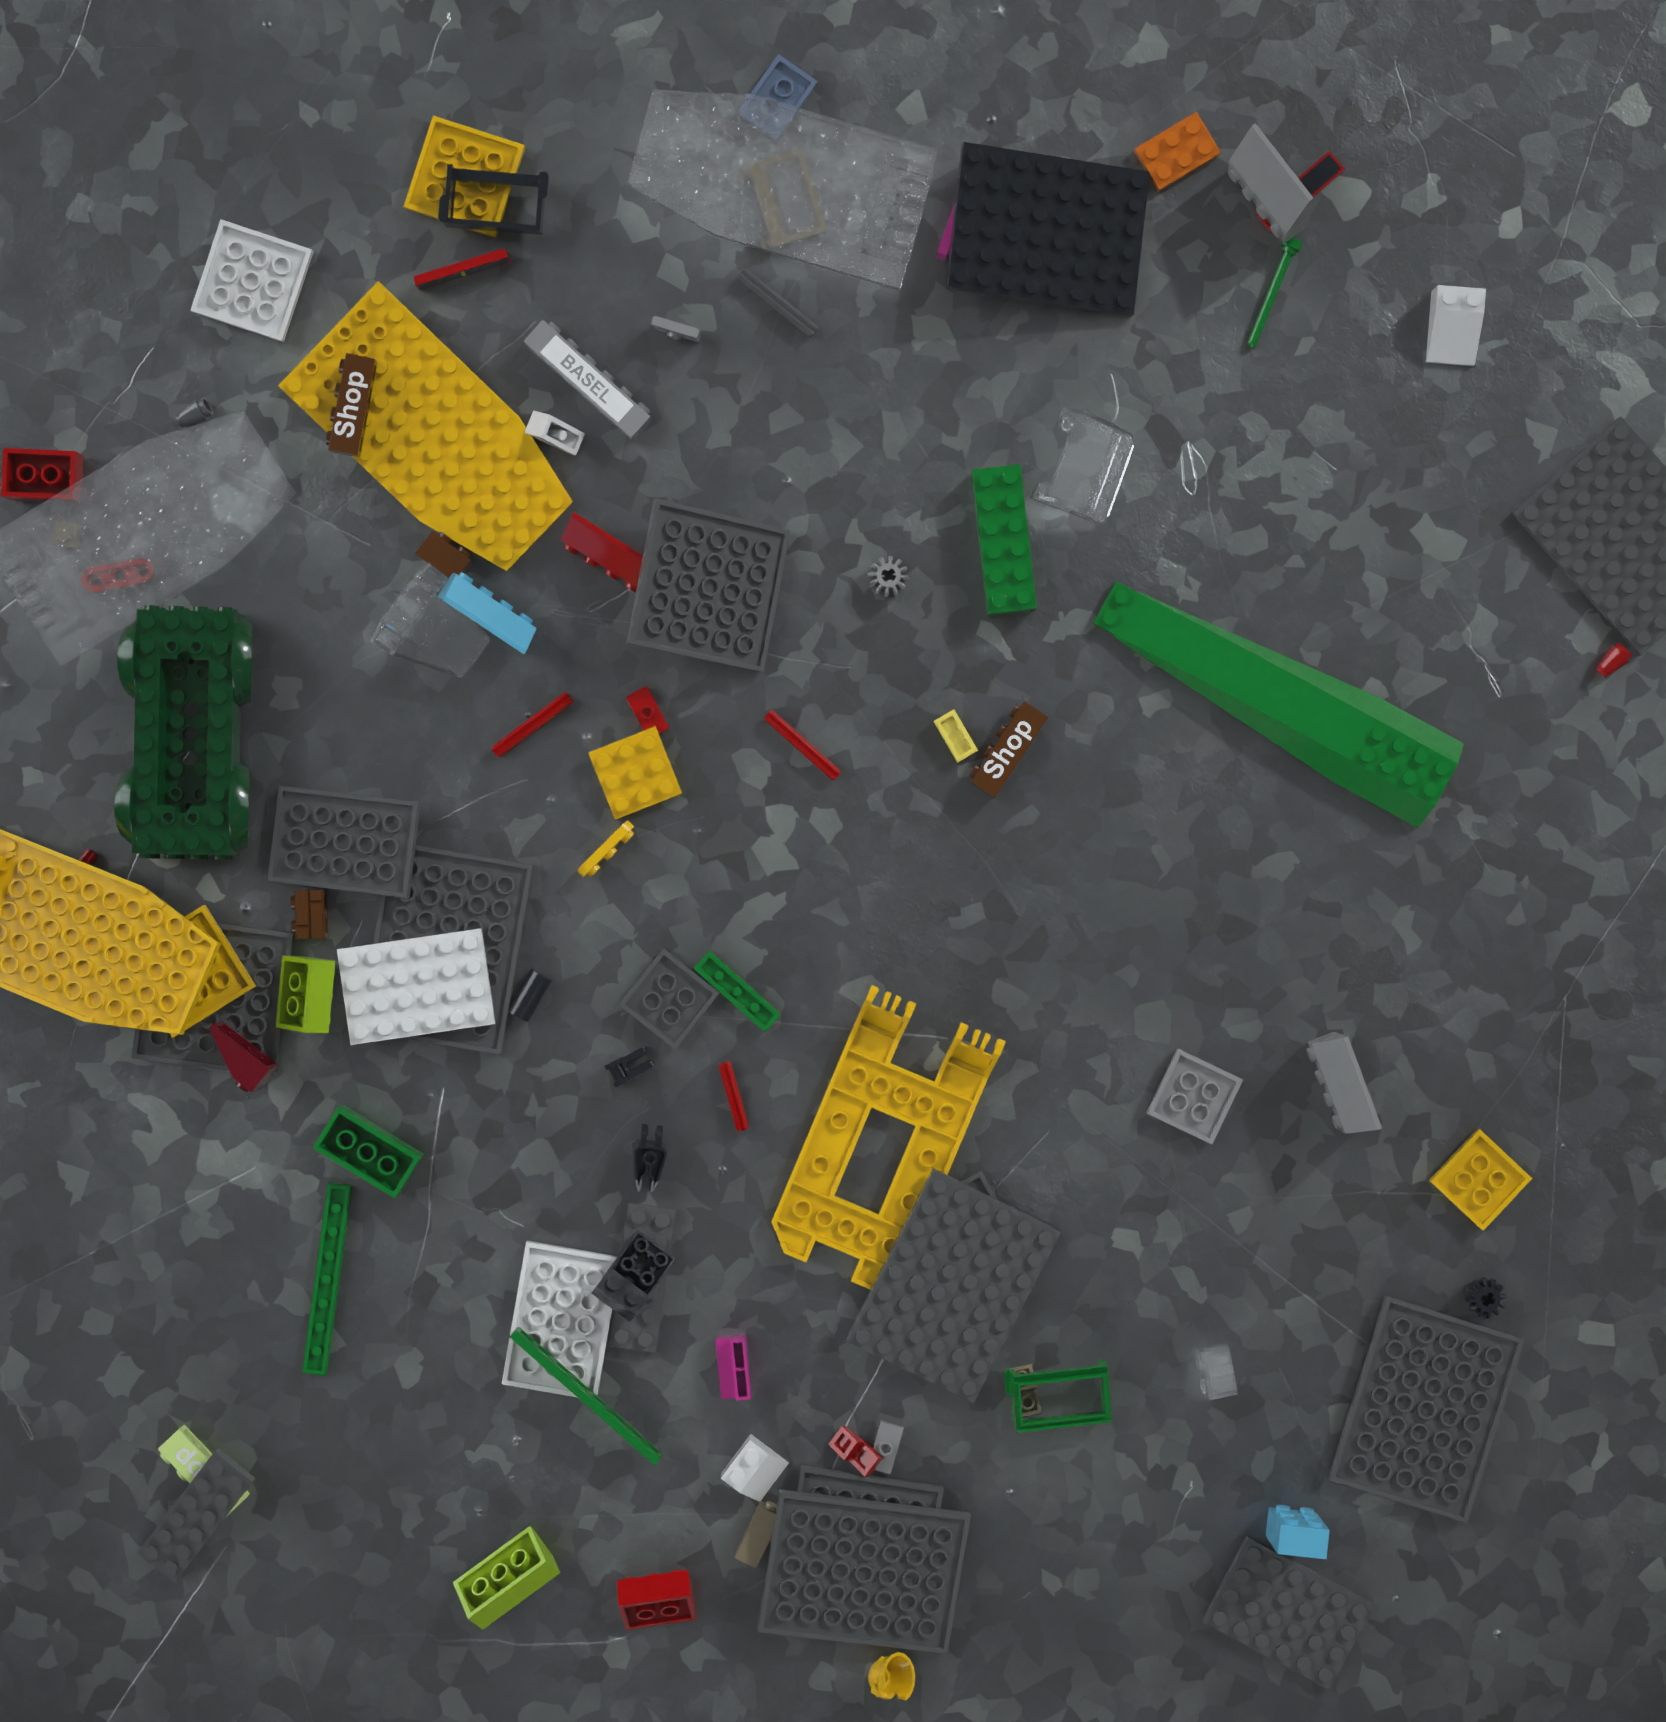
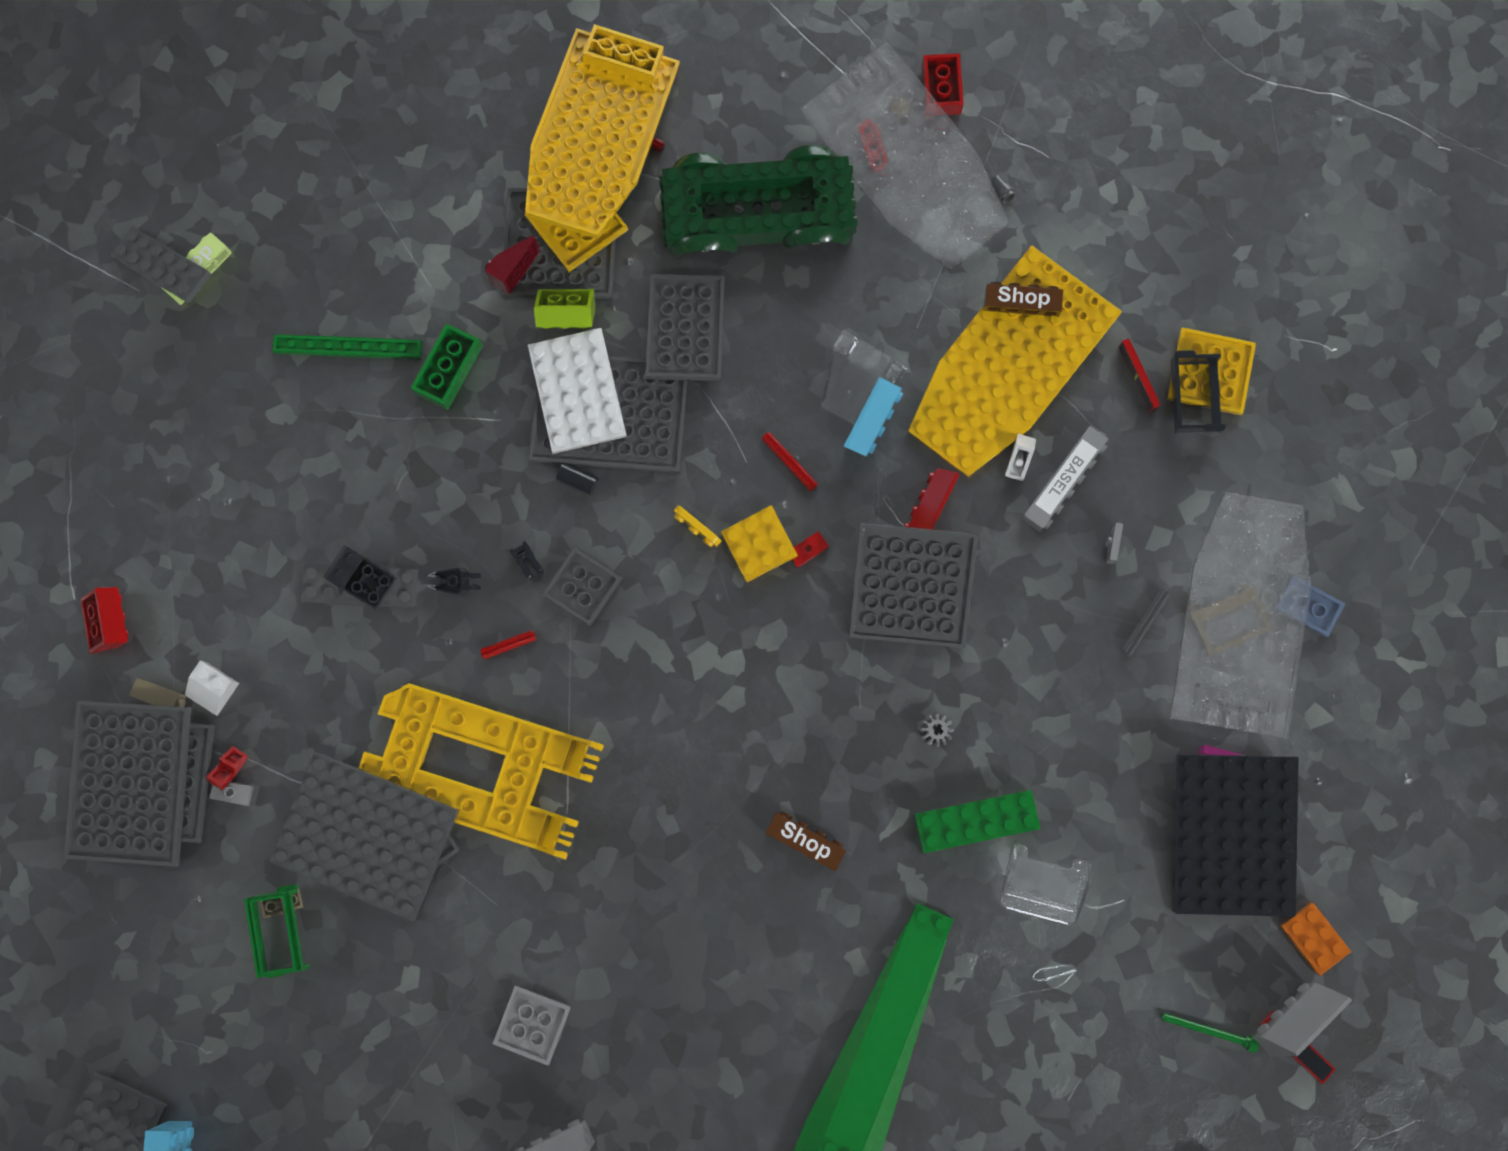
camera: 85 degrees right, 10 degrees down
white plate [190,219,314,343] -> none
reddish brown brick [291,890,328,939] -> none
reddish brown brick [415,531,474,579] -> none
lime slope [453,1526,560,1630] -> none
white plate [502,1241,618,1397] -> none
green tile [510,1327,662,1466] -> none
green plate [693,950,781,1032] -> none
dark pink piece [715,1334,752,1401] -> none
red axle [764,710,841,781] -> none
yellow helmet [868,1652,915,1701] -> none
light yellow plate [933,709,978,763] -> none
clear brick [1195,1343,1238,1400] -> none

